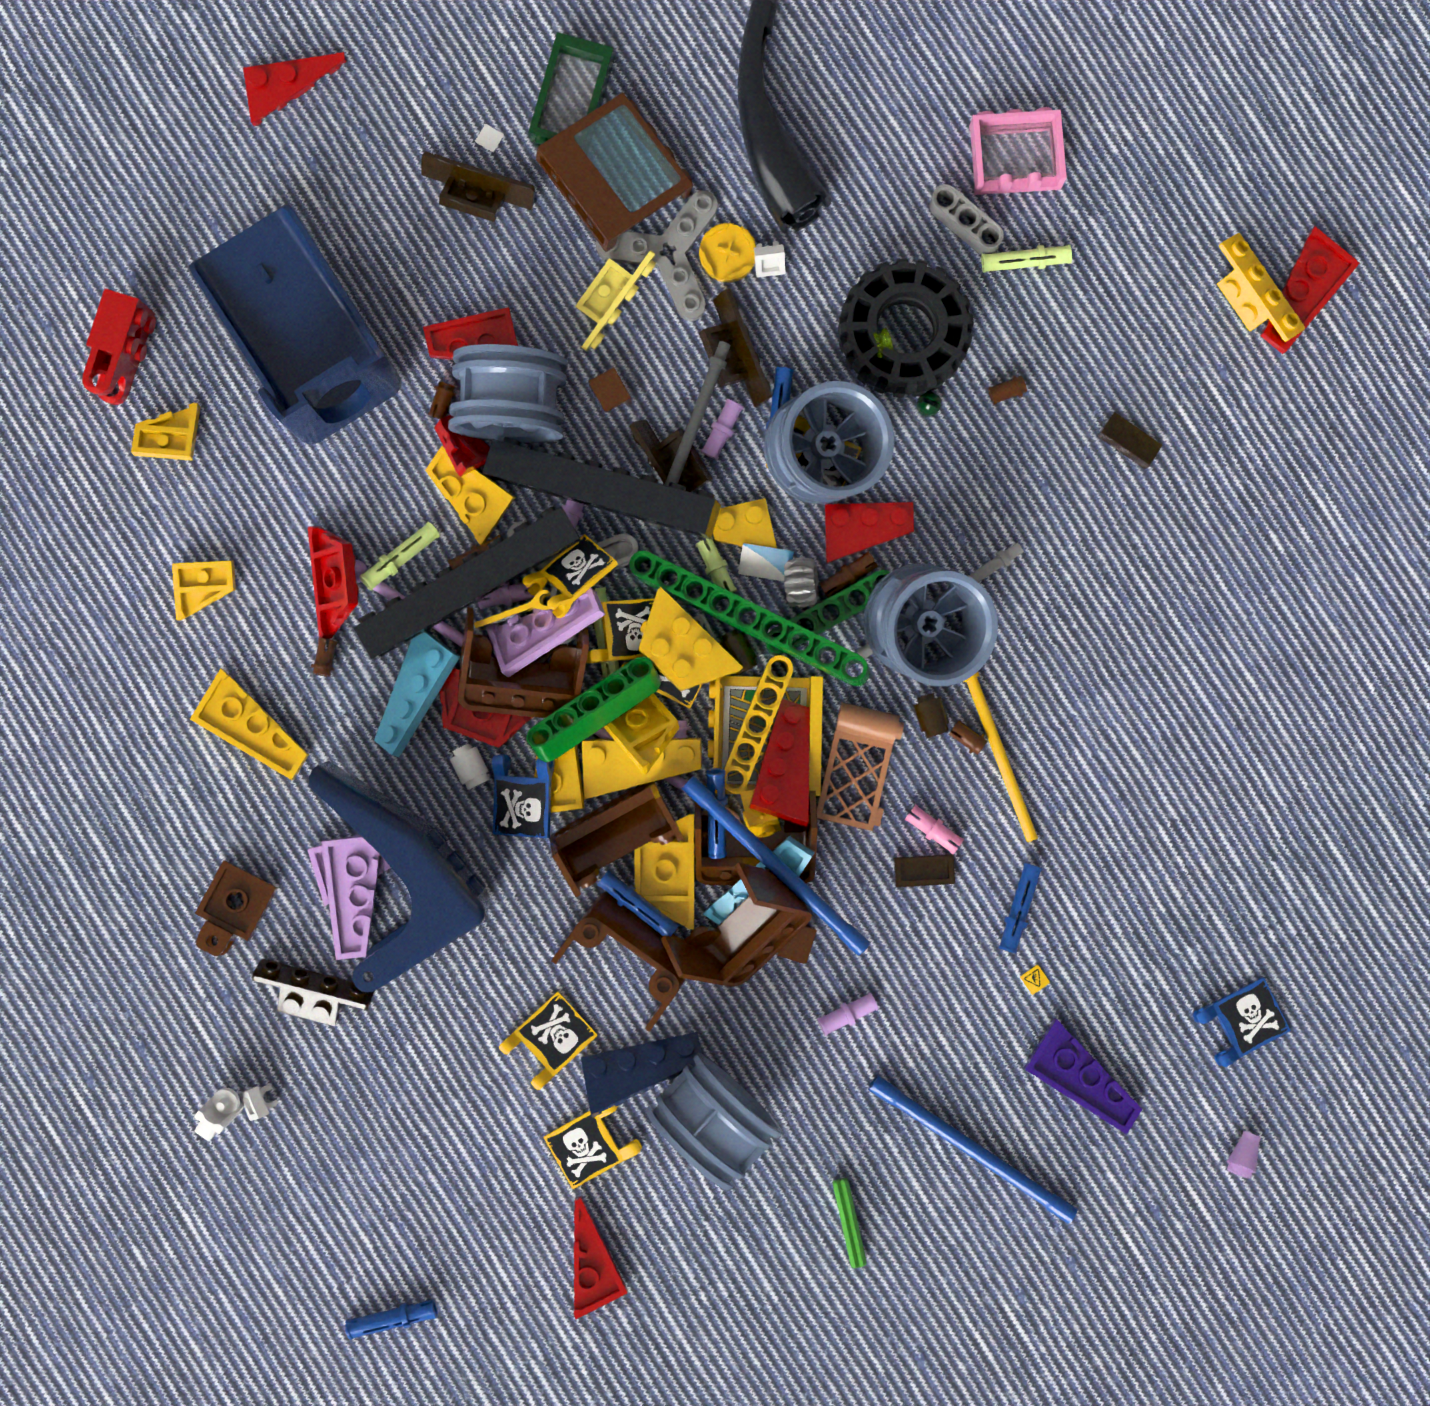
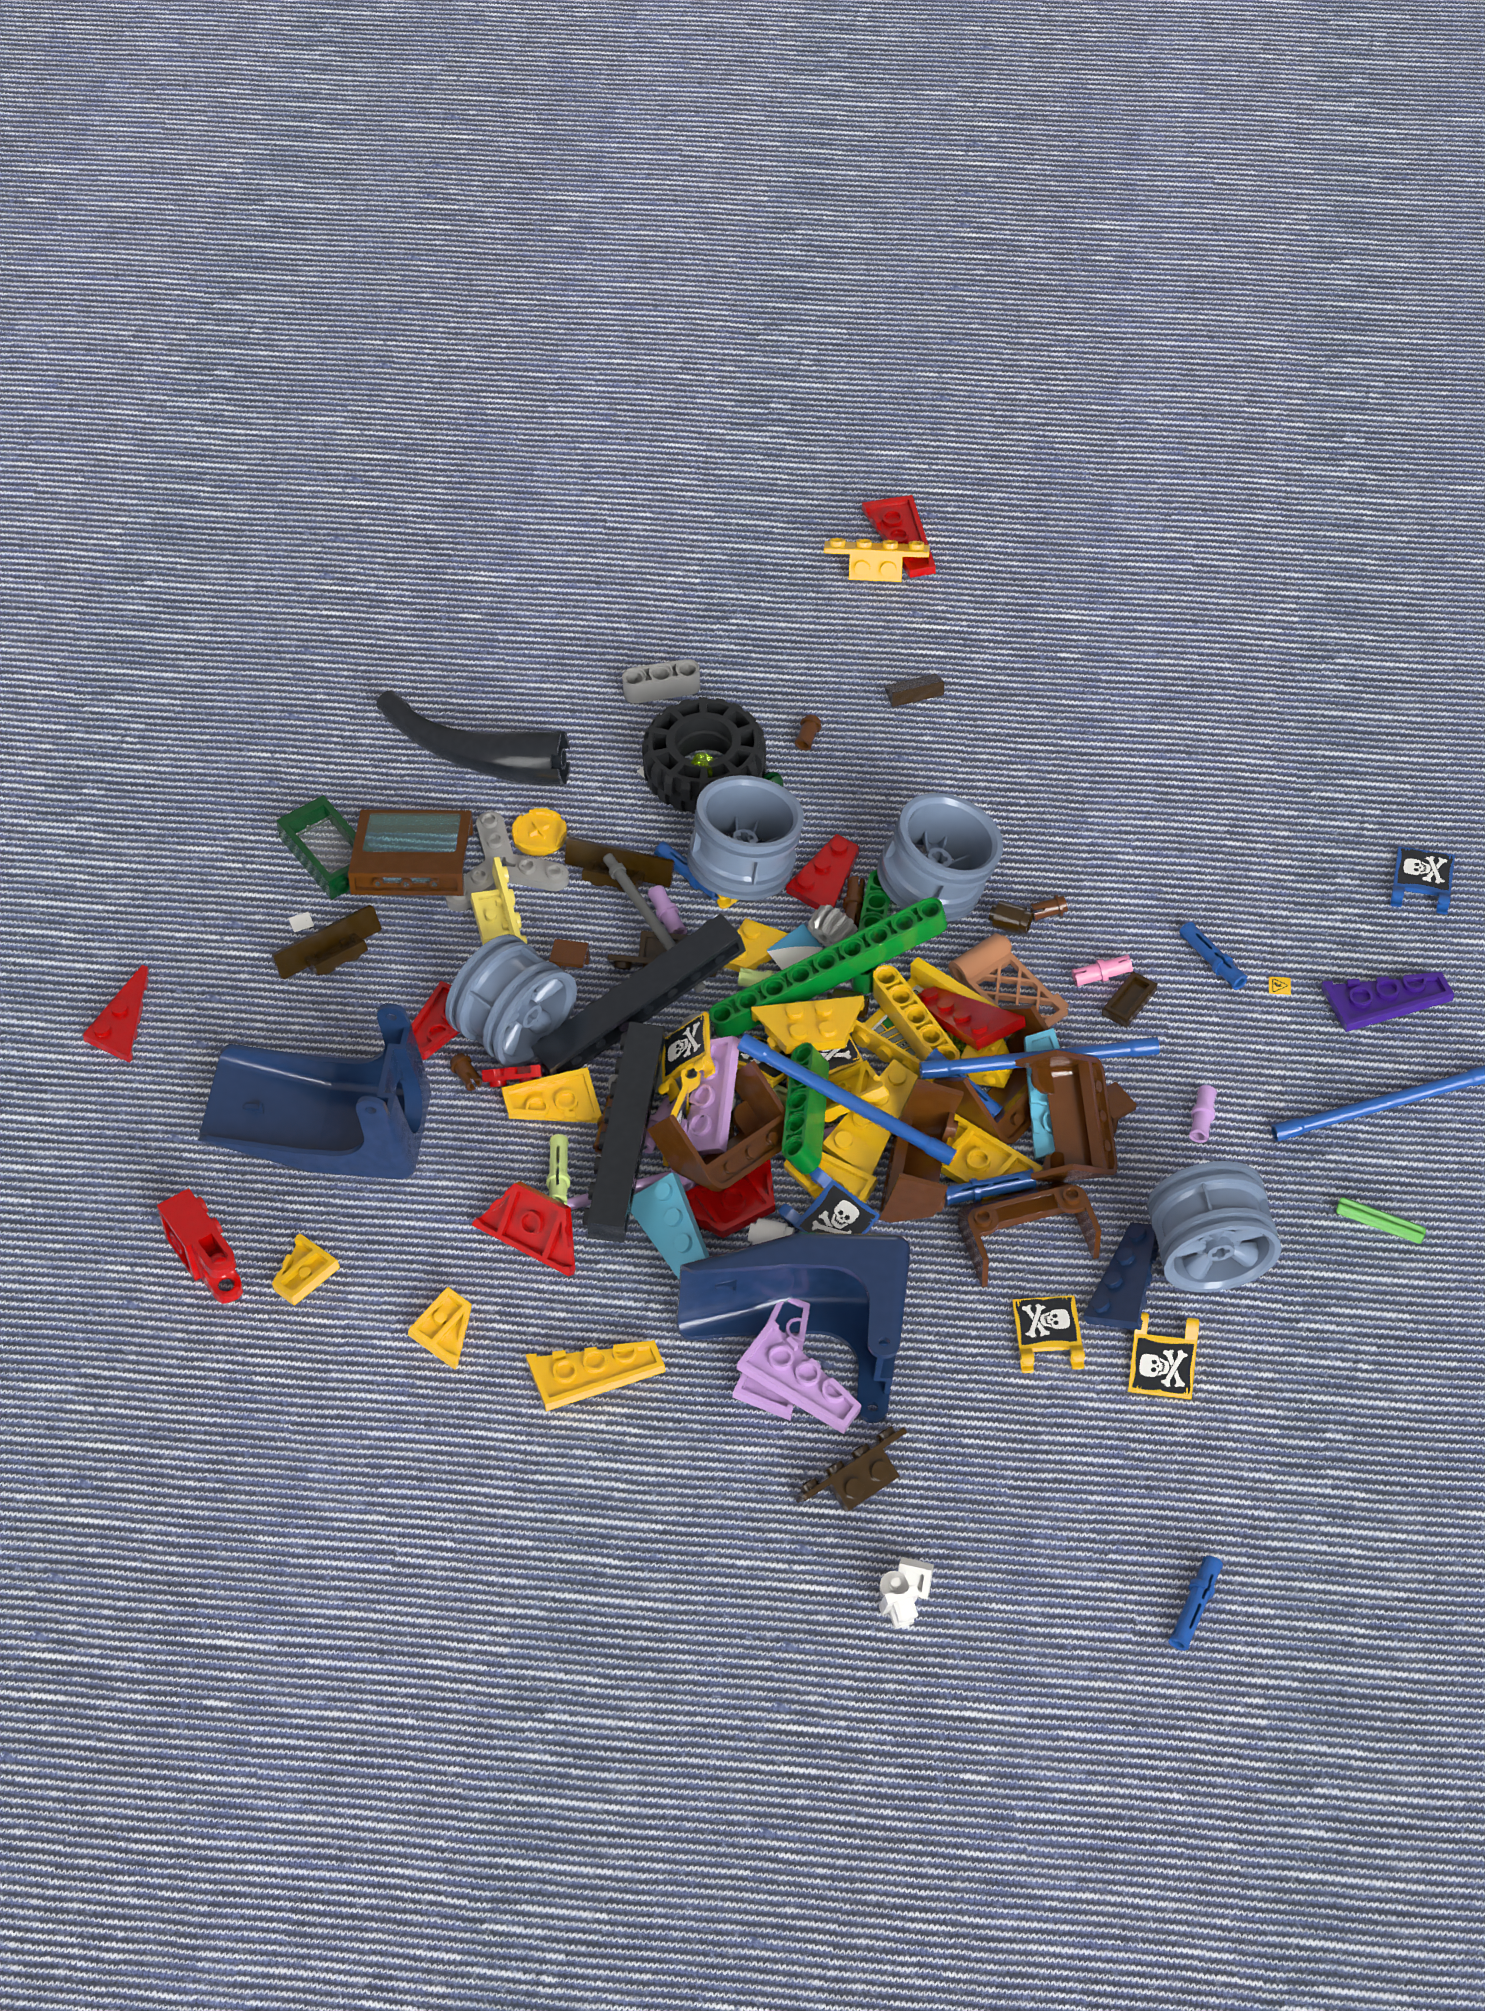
camera: 45 degrees left, 35 degrees down
reddish brown plate [195,860,278,956] -> none
reddish brown pin [311,638,337,677] -> none
red wing [574,1196,628,1319] -> none
white tile [754,241,785,278] -> none
yellow bar [963,672,1038,842] -> none
window [969,107,1067,195] -> none
yellowish green pin [981,245,1072,273] -> none
none -> blue piece [737,1033,957,1166]

